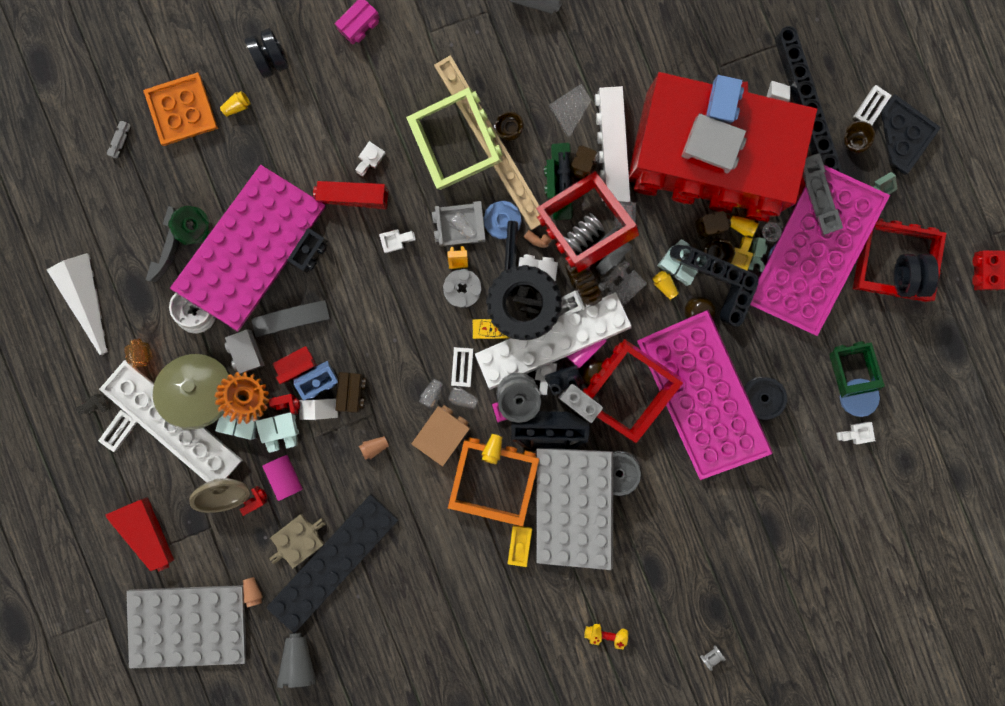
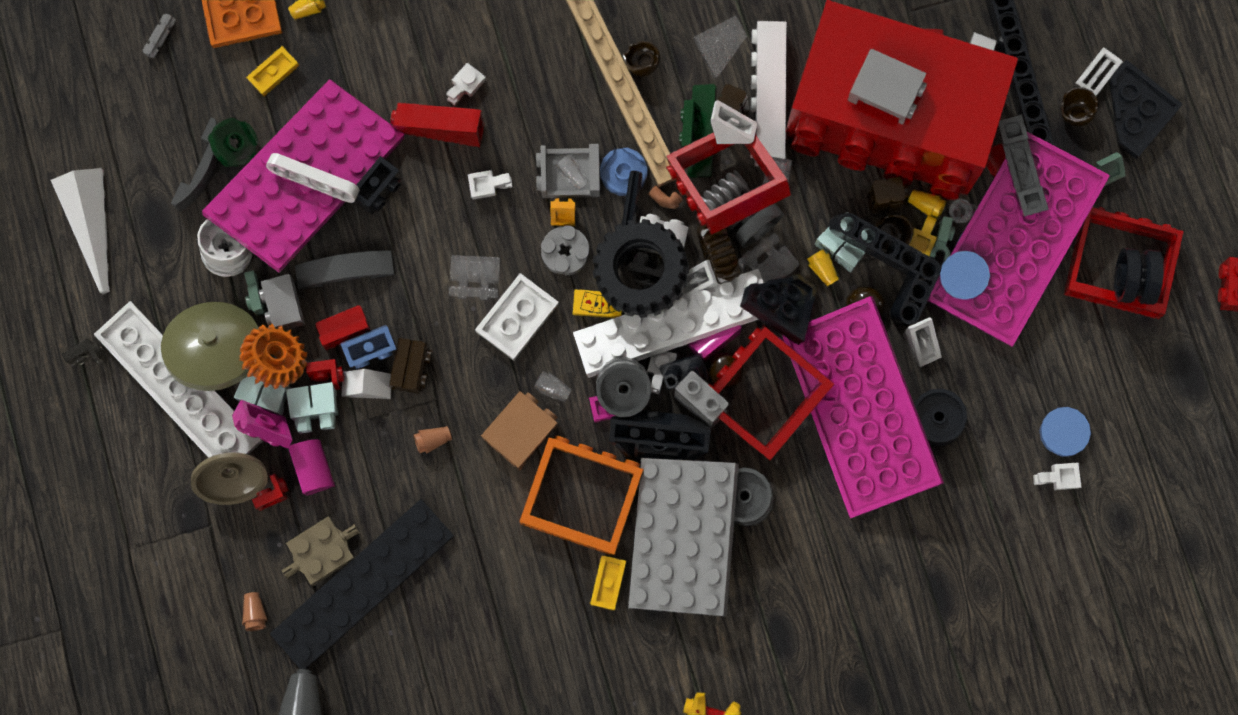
camera: 10 degrees right, 10 degrees down
white tile [98,410,137,452] -> none
red slope [105,497,174,572] -> none
clear orange head [124,339,152,368] -> none
light grey plate [126,585,247,668] -> none
yellowish green window [406,87,503,190] -> none
clear cone [419,379,443,408] -> none
white tile [451,347,473,387] -> none
yellow cone [481,434,503,464] -> none
black pin [557,152,572,192] -> none
medium blue brick [706,75,744,125] -> none
dark green window [829,341,885,398] -> none
none -> dark pink plate [232,399,292,448]
none -> sand green plate [244,270,266,316]
none -> yellow plate [246,46,299,97]
none -> white beam [266,153,360,203]
none -> clear plate [449,255,500,300]
none -> white plate [475,273,559,361]
none -> white slope [711,100,757,144]
none -> black plate [740,274,817,345]
none -> white slope [903,317,942,367]
none -> medium blue tile [940,251,990,300]

